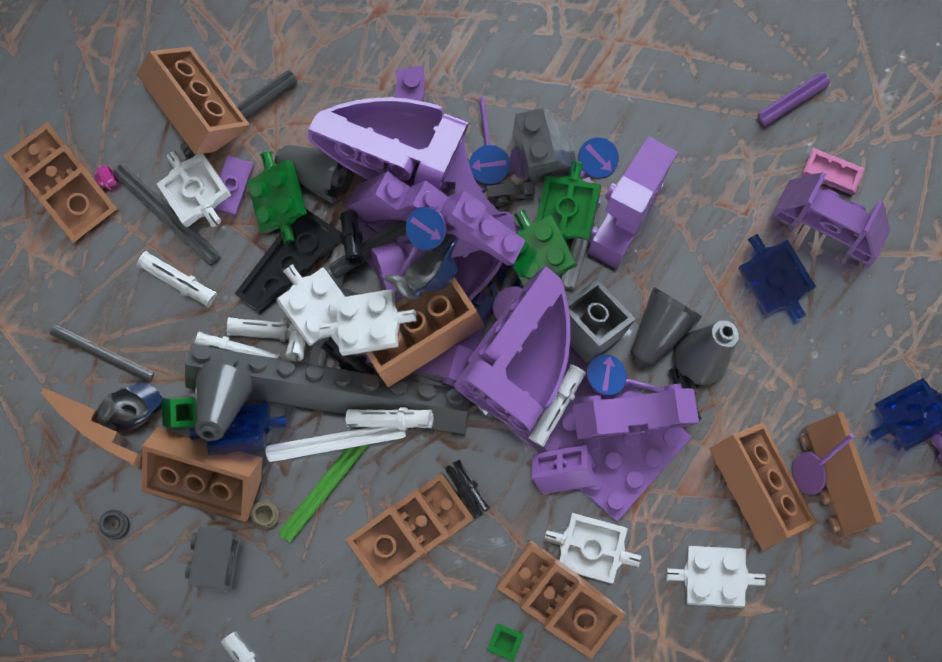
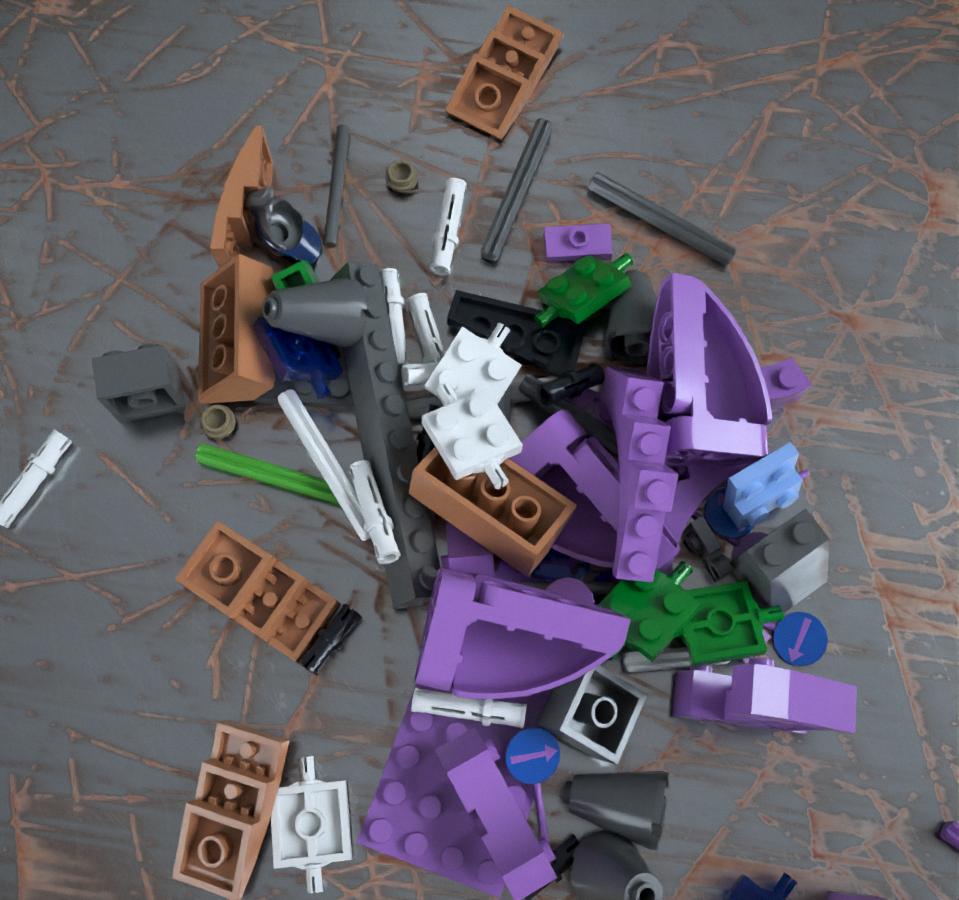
camera: 65 degrees right, 5 degrees down
dark pink plate [94,164,118,191] -> none
dark grey plate [99,510,128,539] -> none
nougat slope [136,47,250,155] -> none
white plate [157,151,231,228] -> none
hair [384,234,458,300] -> none
blue piece [391,207,446,293] -> none
green plate [487,623,524,661] -> none
medium lavender hinge [532,445,597,494] -> none
none -> dark tan plate [385,159,418,192]
none -> light blue plate [723,442,803,529]

